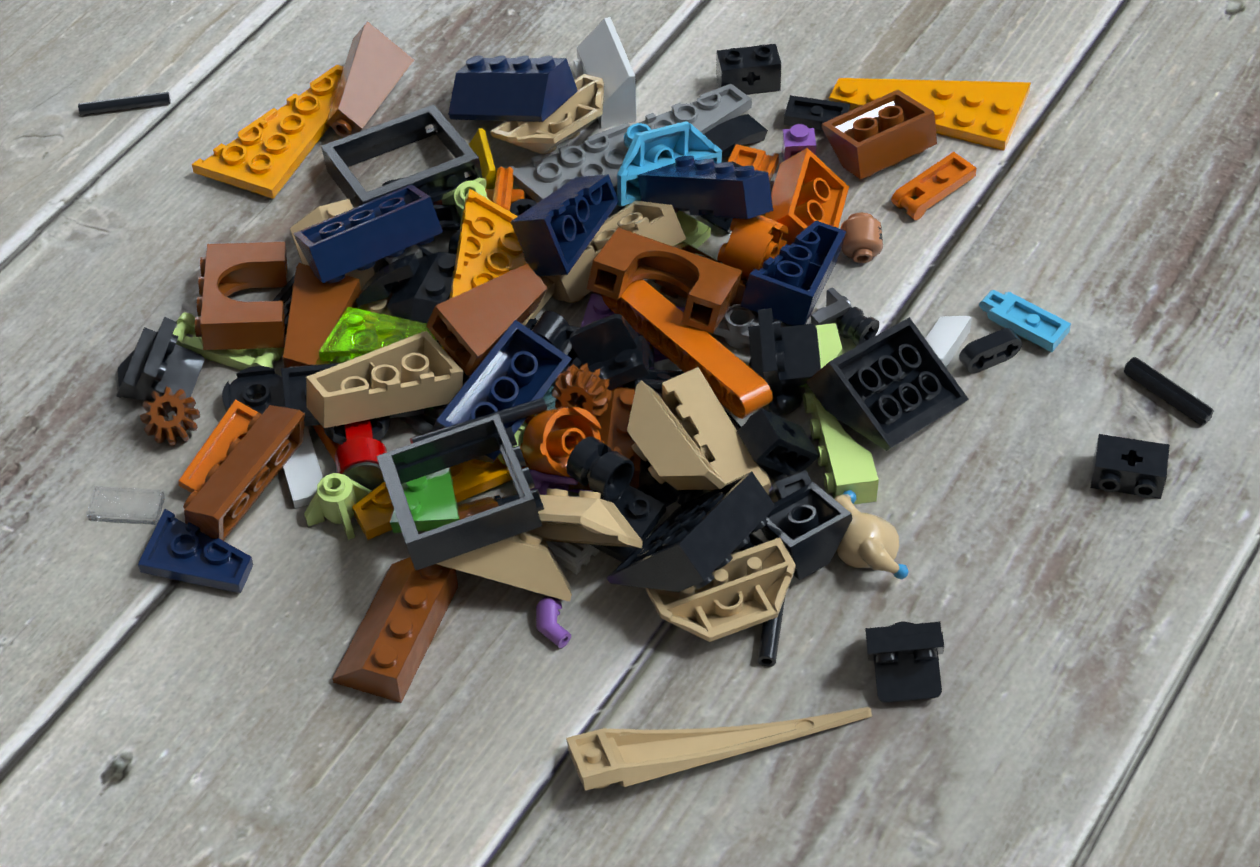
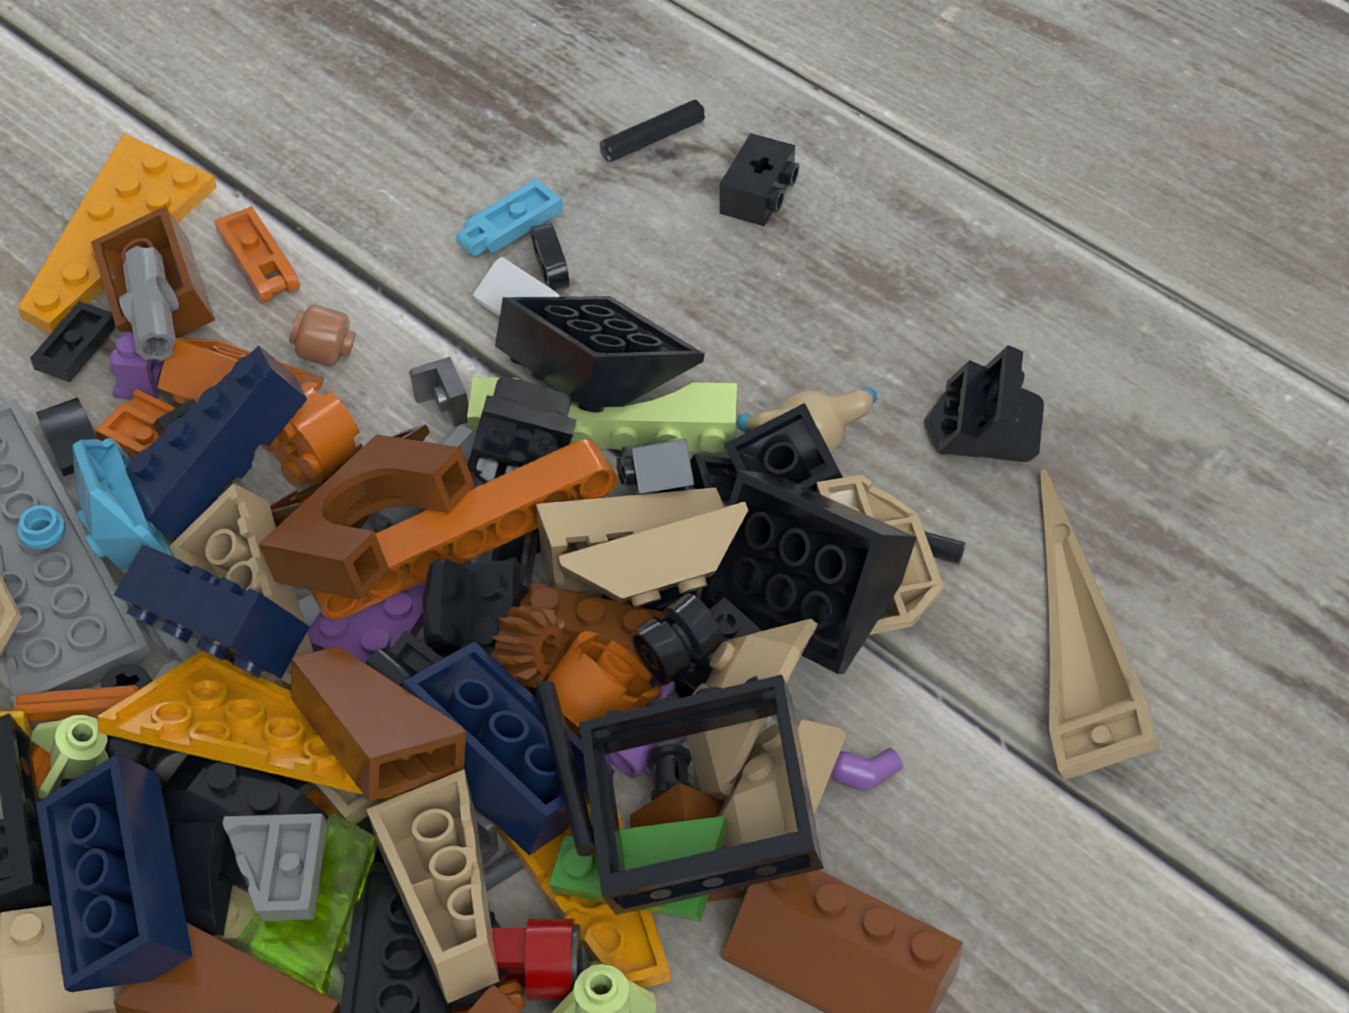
camera: 80 degrees left, 0 degrees up
dark blue wedge [740,221,846,326] -> none
black wheel [838,307,879,346] -> none
none -> light grey piece [119,246,179,361]
none -> light grey wing [223,813,328,921]

